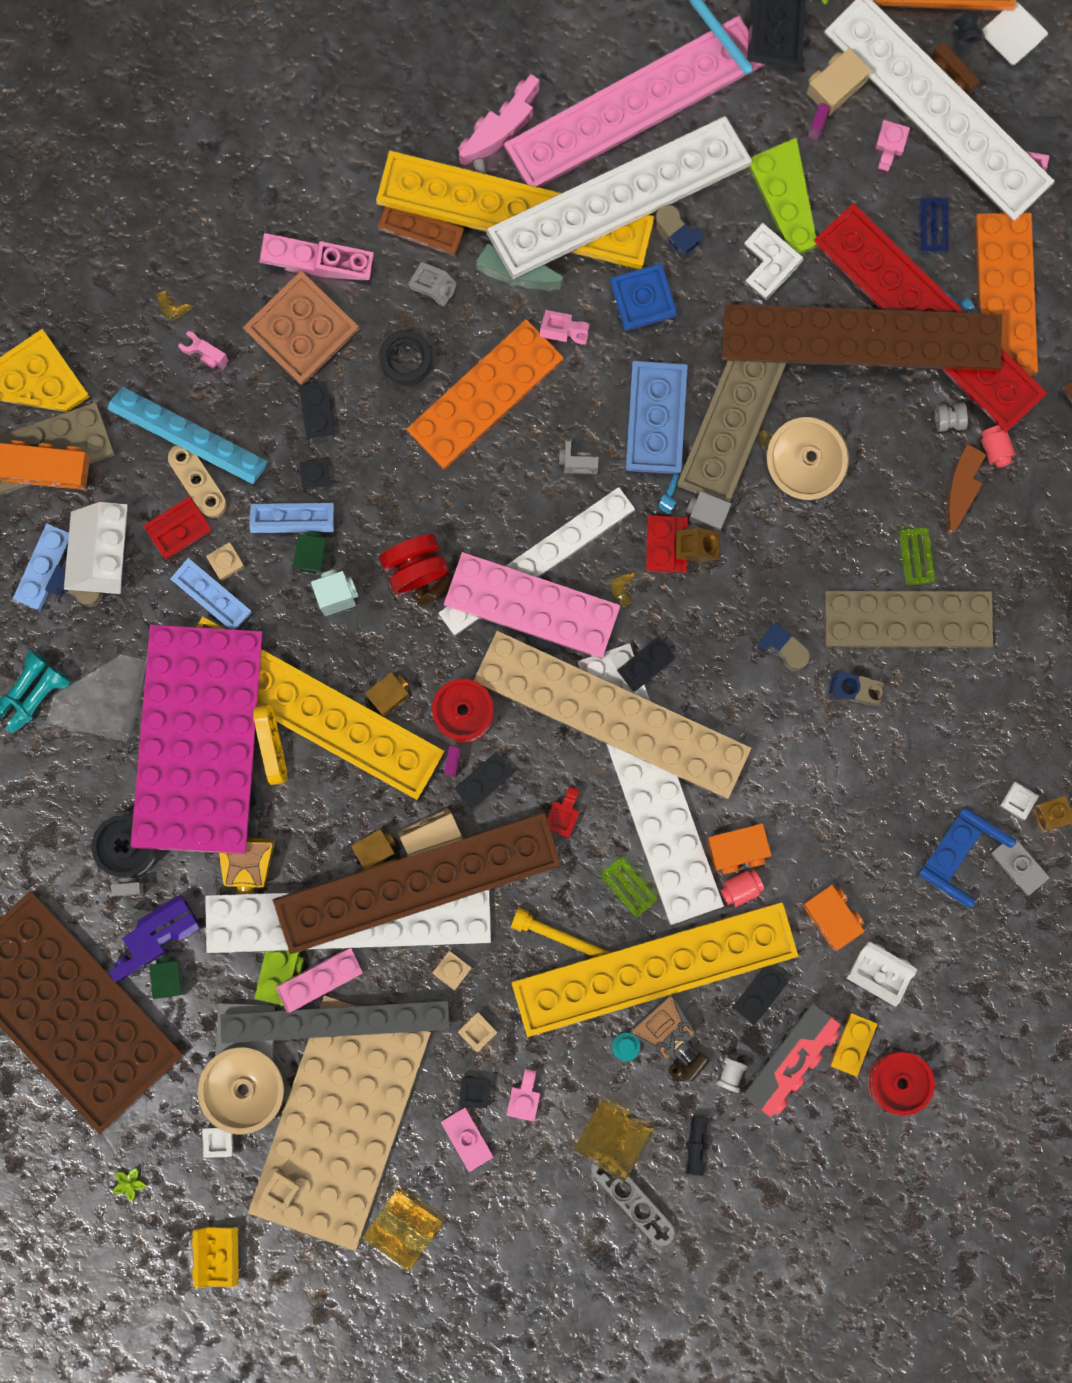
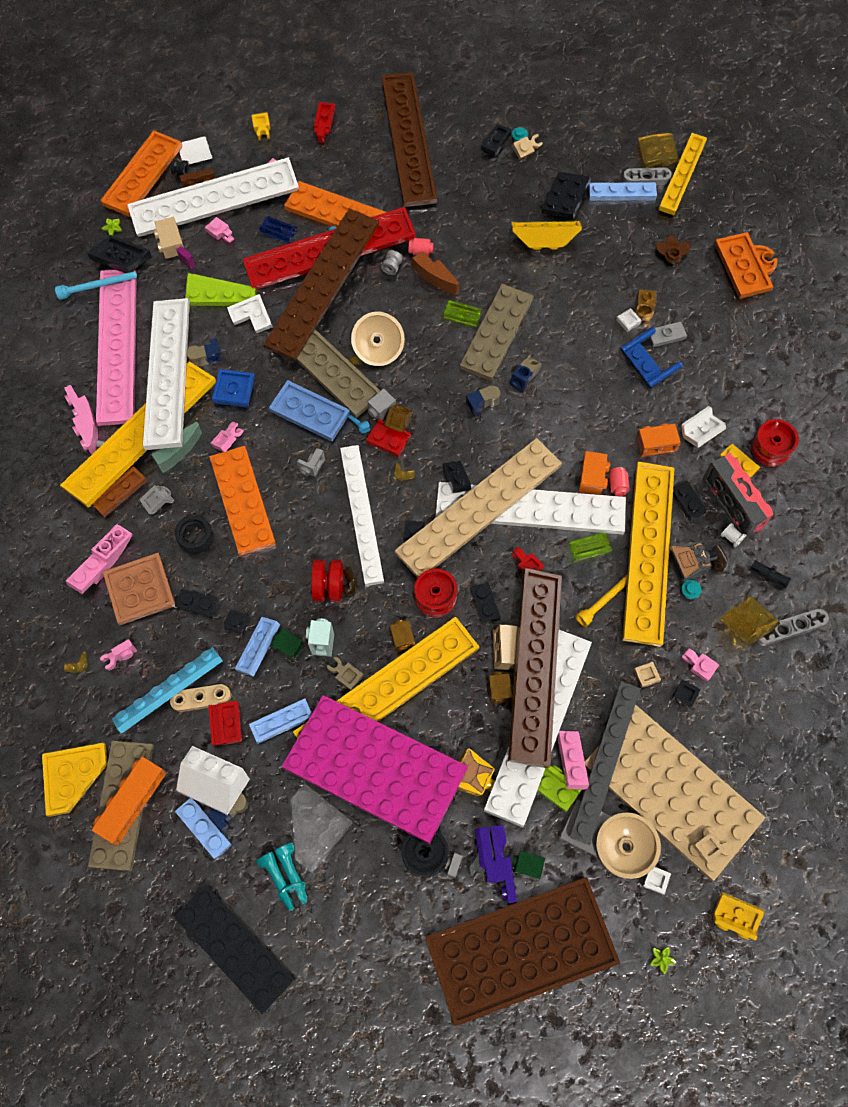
camera: 65 degrees left, 15 degrees down
tan plate [206,542,245,581] -> none
yellow beam [253,704,288,785] -> none
clear yellow slope [362,1189,443,1273] -> none
tan plate [432,951,472,990] -> none
bright pink plate [441,1107,494,1172] -> none
bright pink plate [444,552,620,659] -> none
magenta tile [444,746,461,777] -> none
none -> dark tan plate [327,657,364,691]

